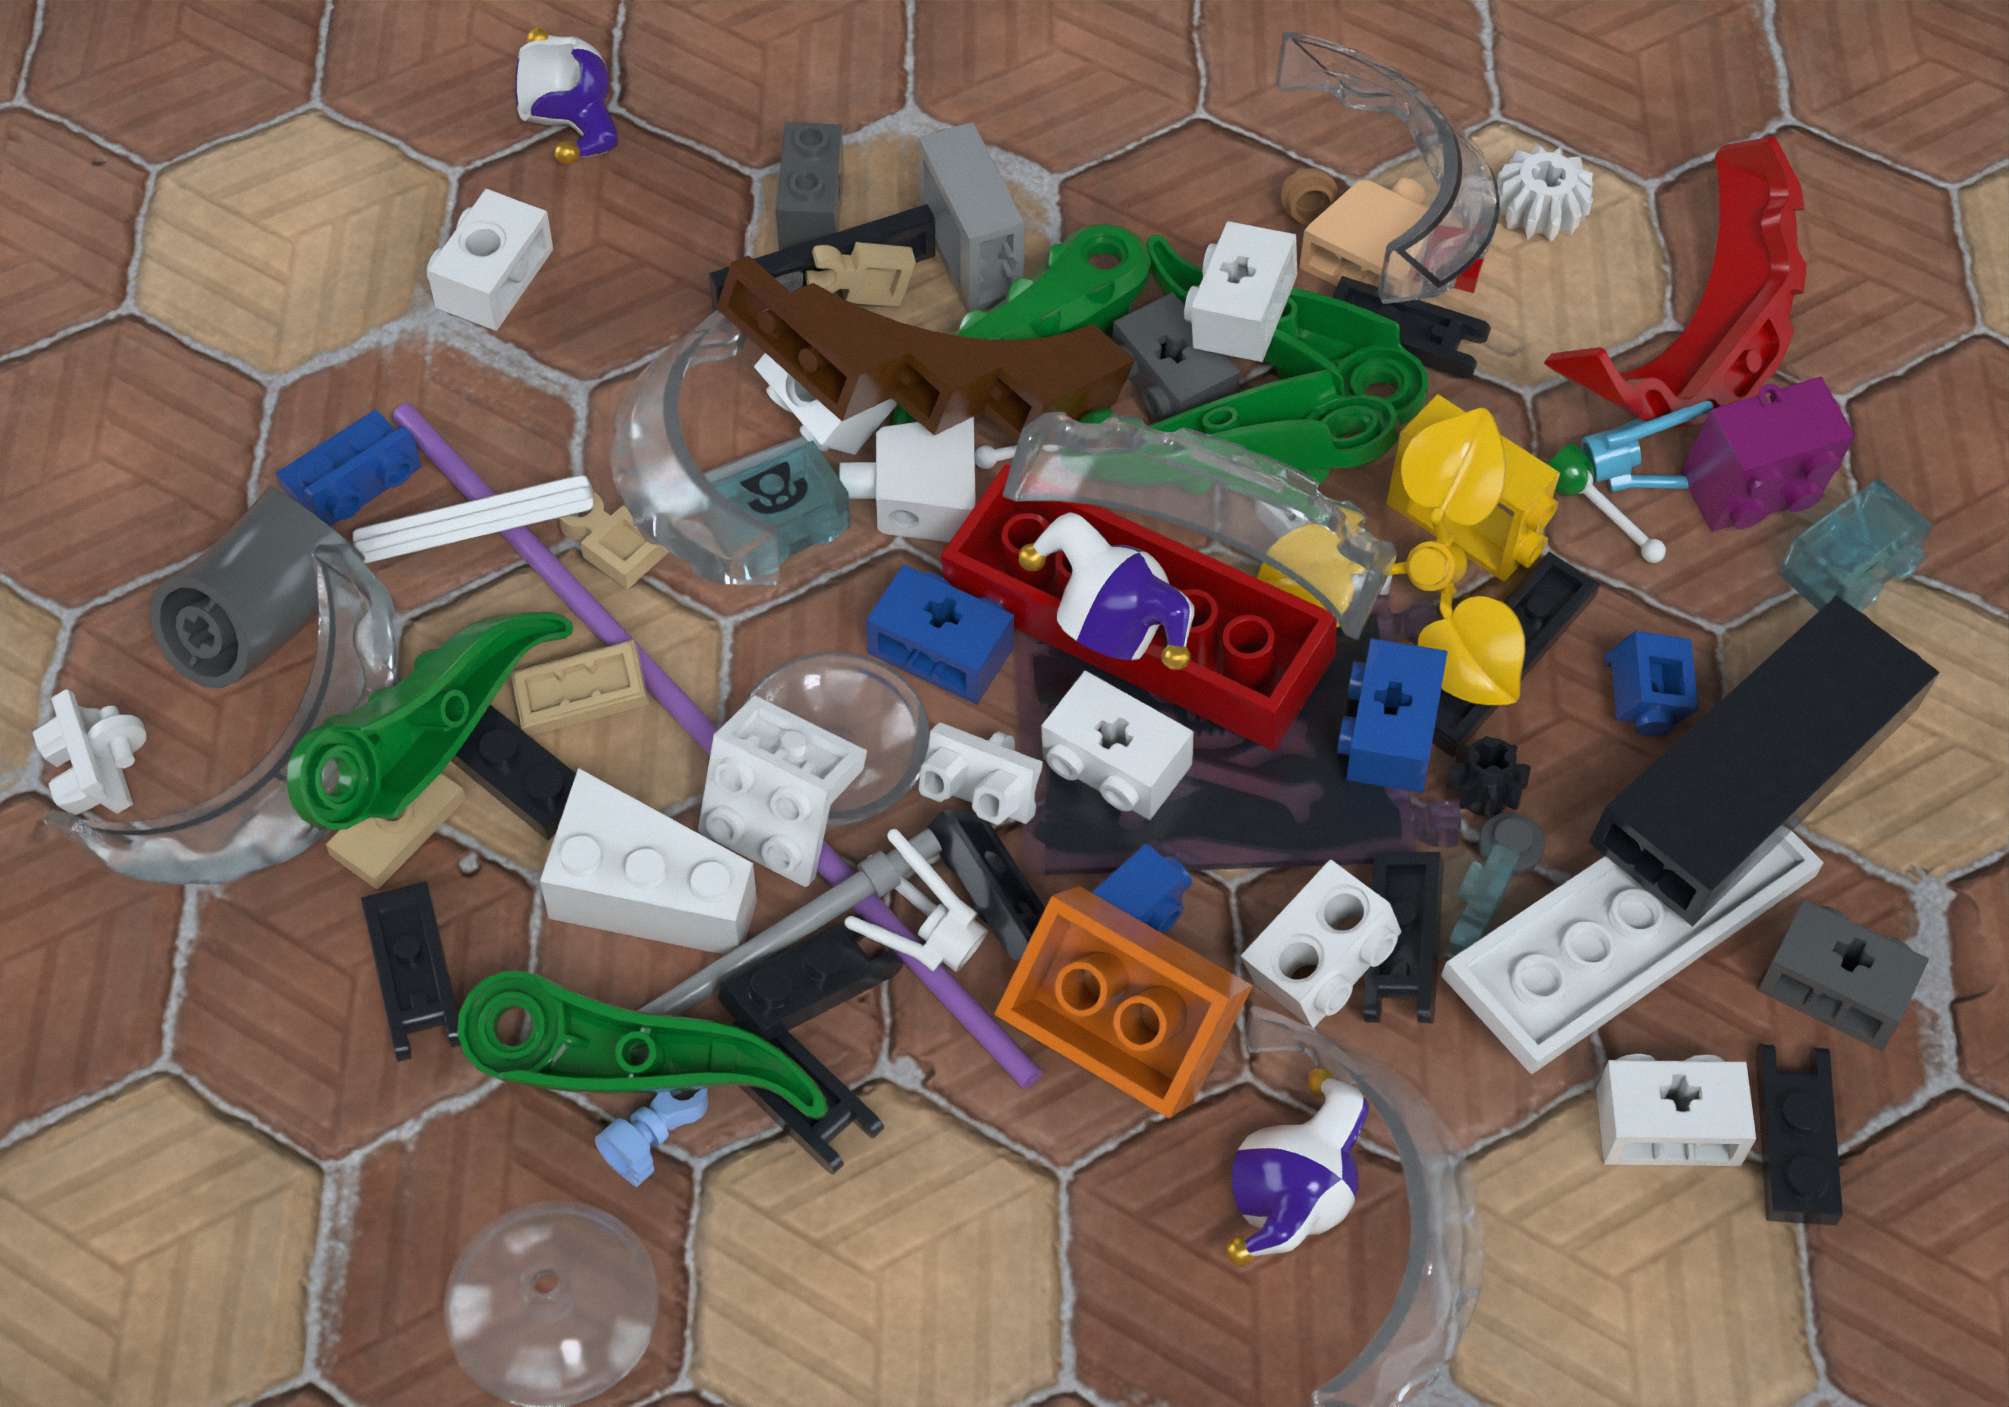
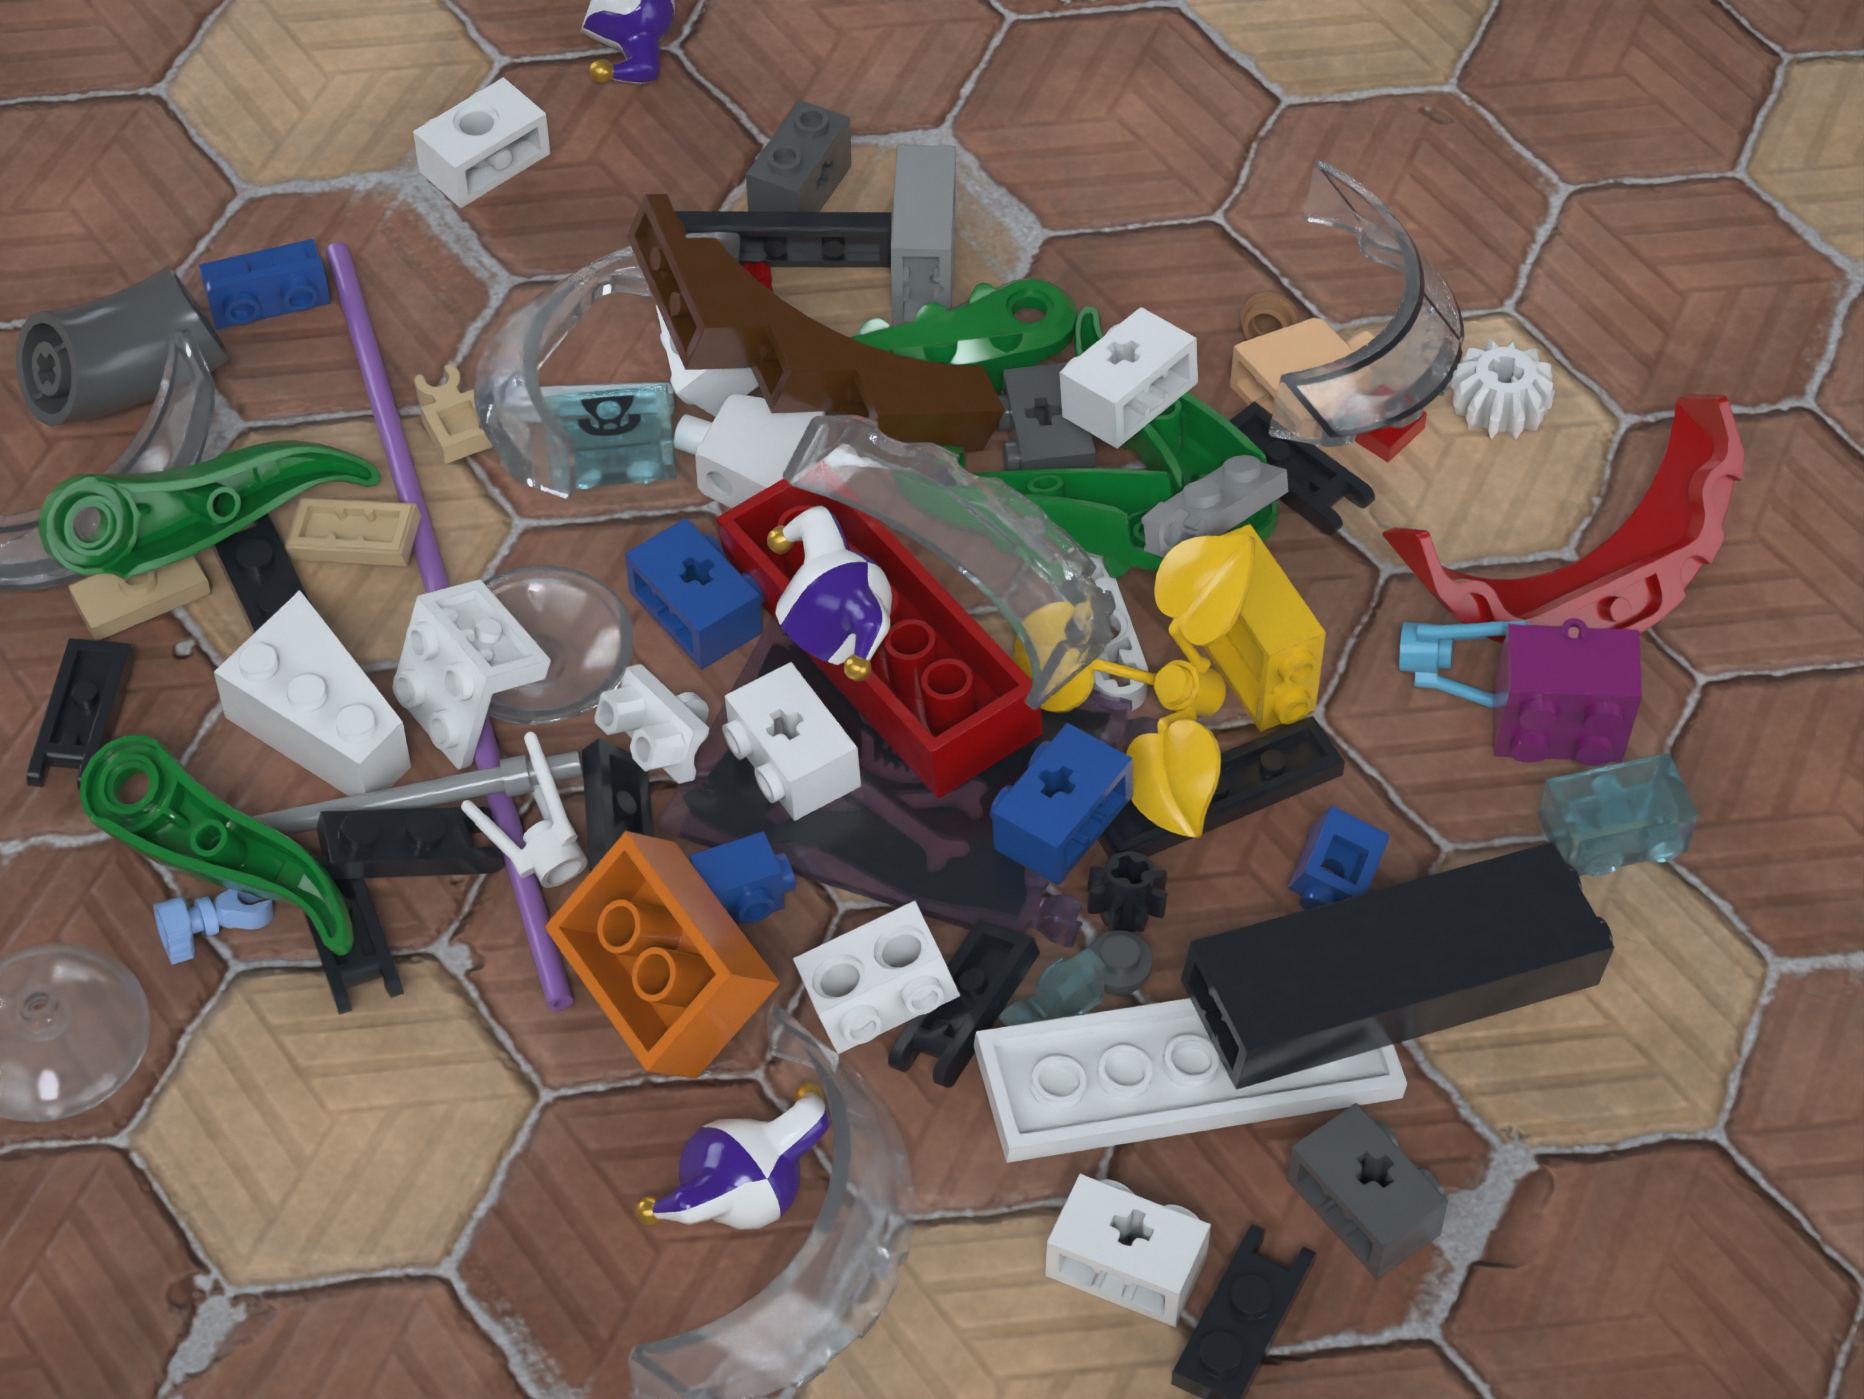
camera: 25 degrees right, 5 degrees down
white axle [353,474,594,564] -> none
tan plate [804,242,916,307] -> none
hinge [1547,442,1666,563] -> none
none -> light grey hinge [1141,455,1289,557]

